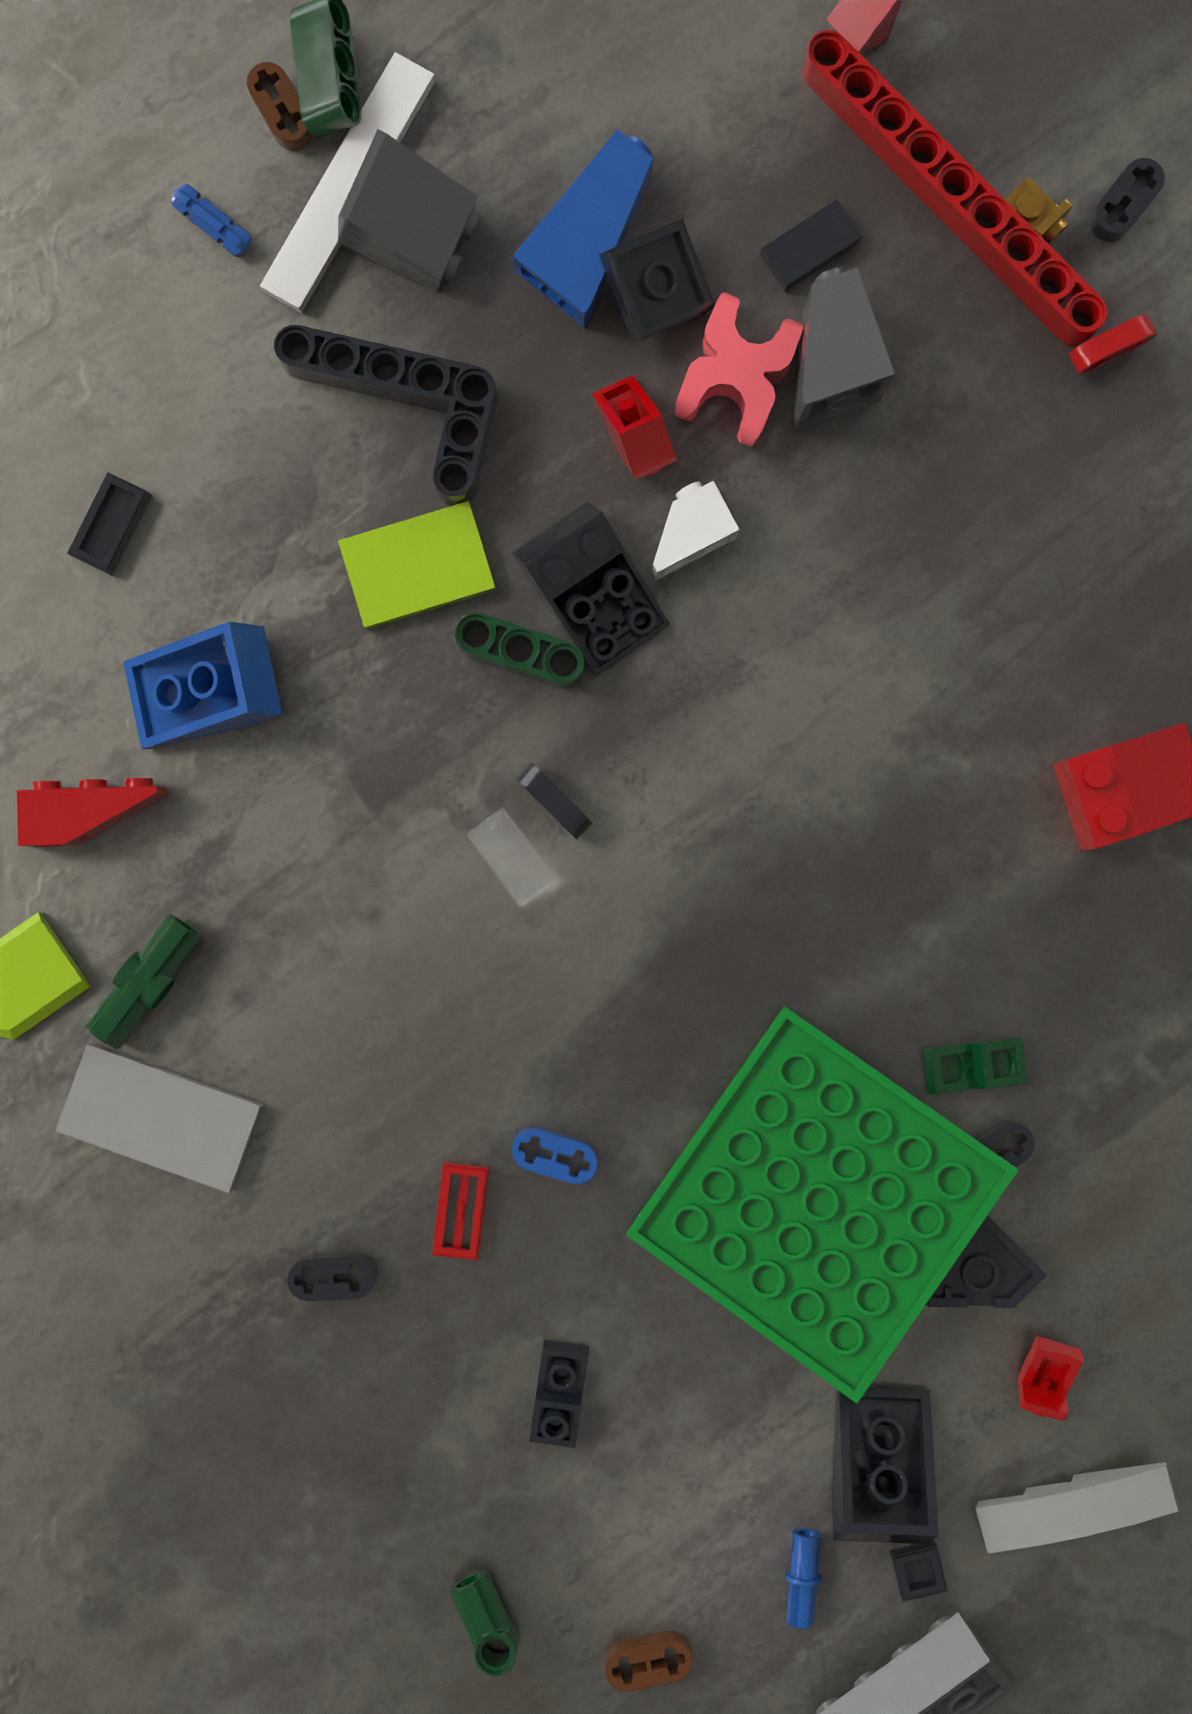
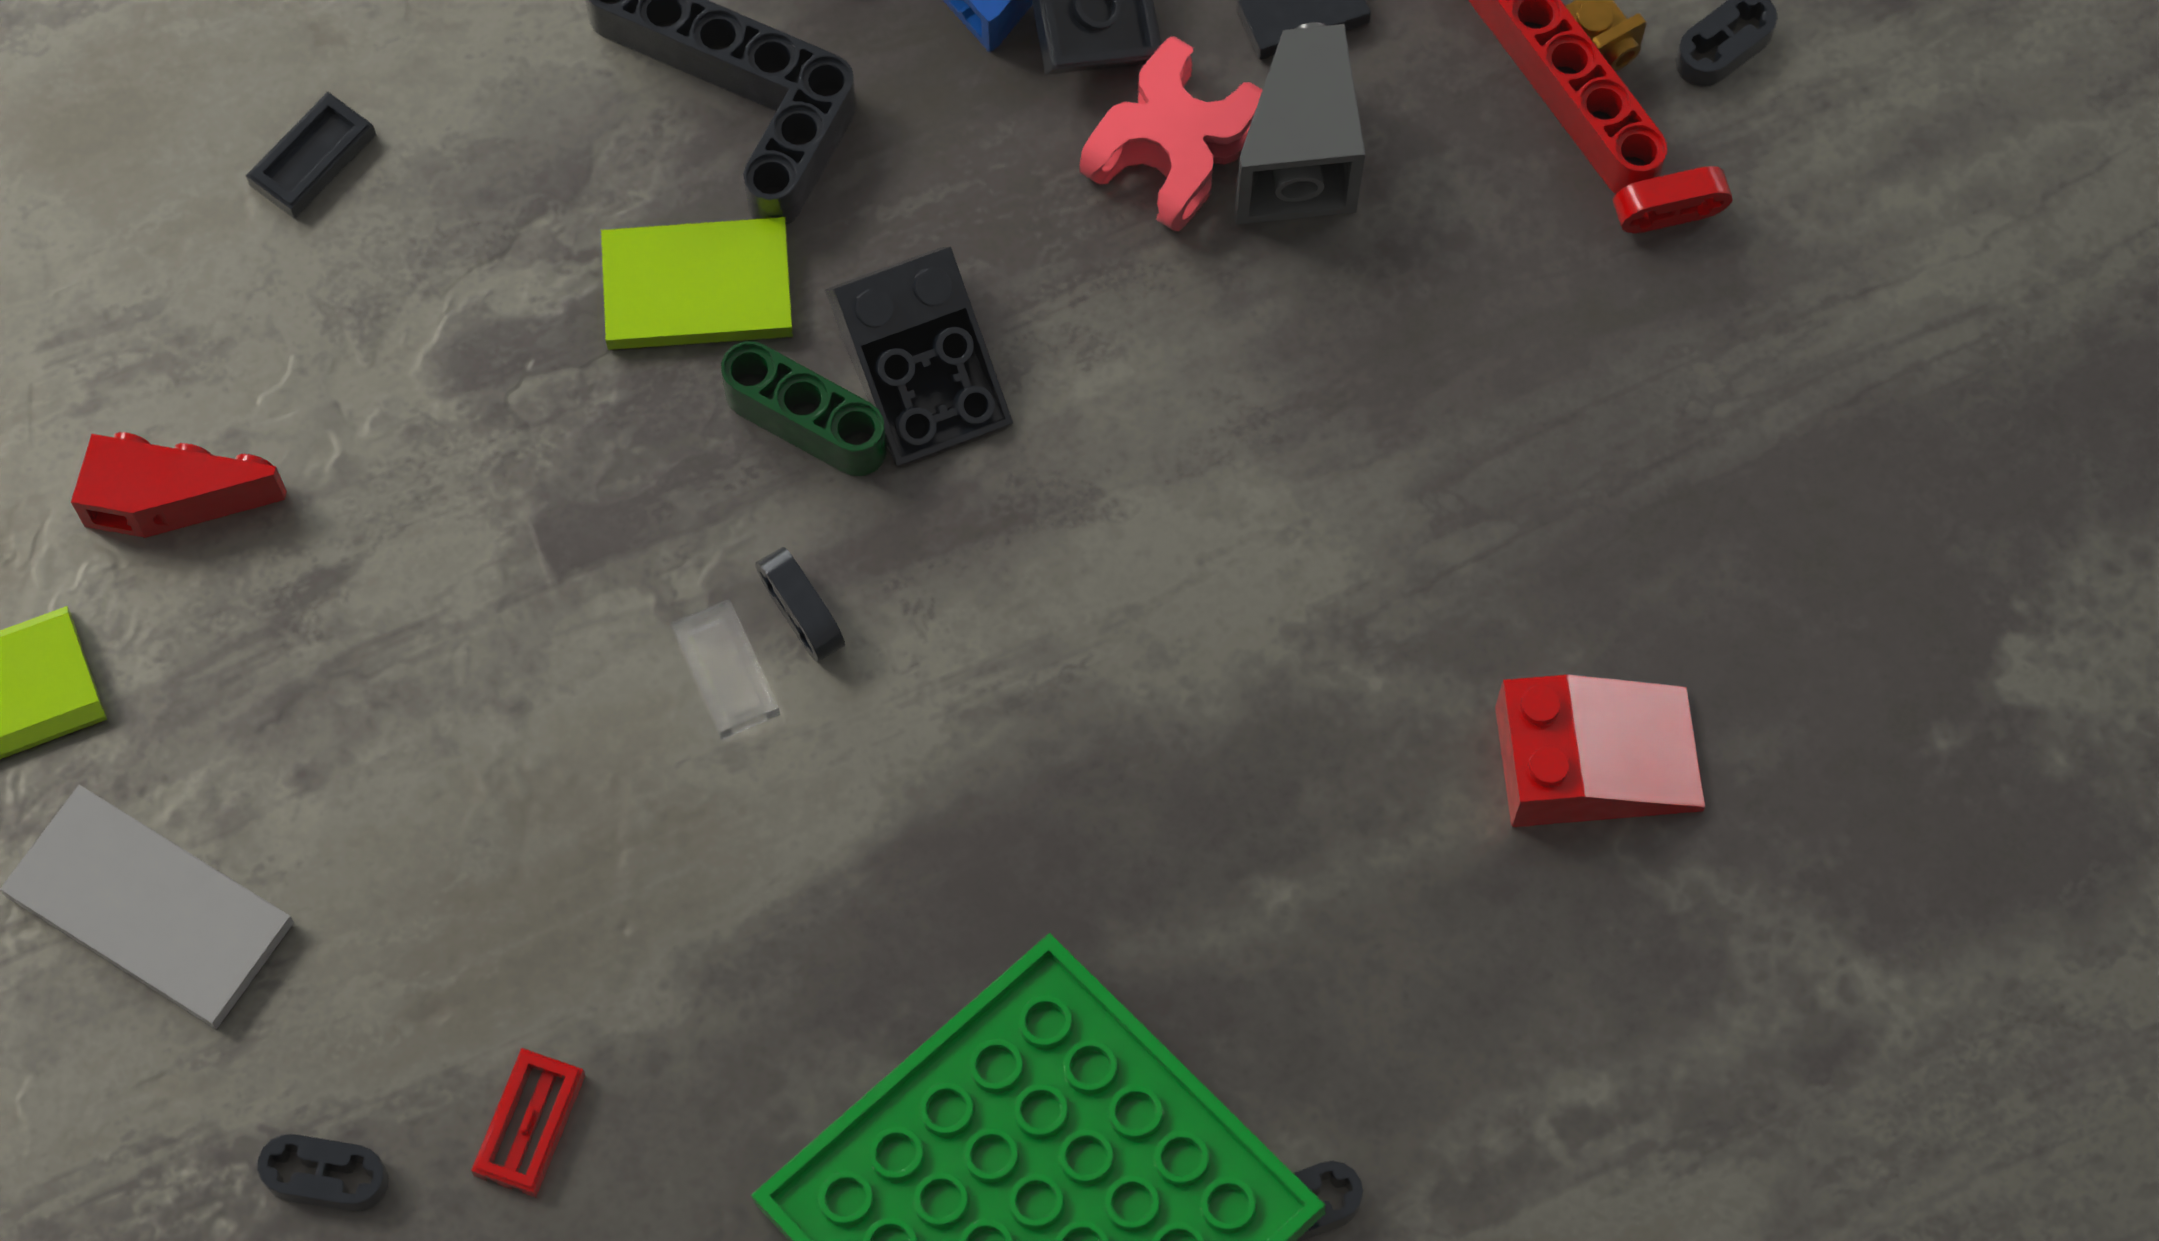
camera: 10 degrees right, 20 degrees down
dark green piece [85,914,203,1049] -> none
blue slope [123,621,283,750] -> none
blue beam [512,1126,597,1184] -> none
red slope [592,375,677,480] -> none
white slope [652,481,739,581] -> none
dark green slope [923,1037,1028,1095] -> none

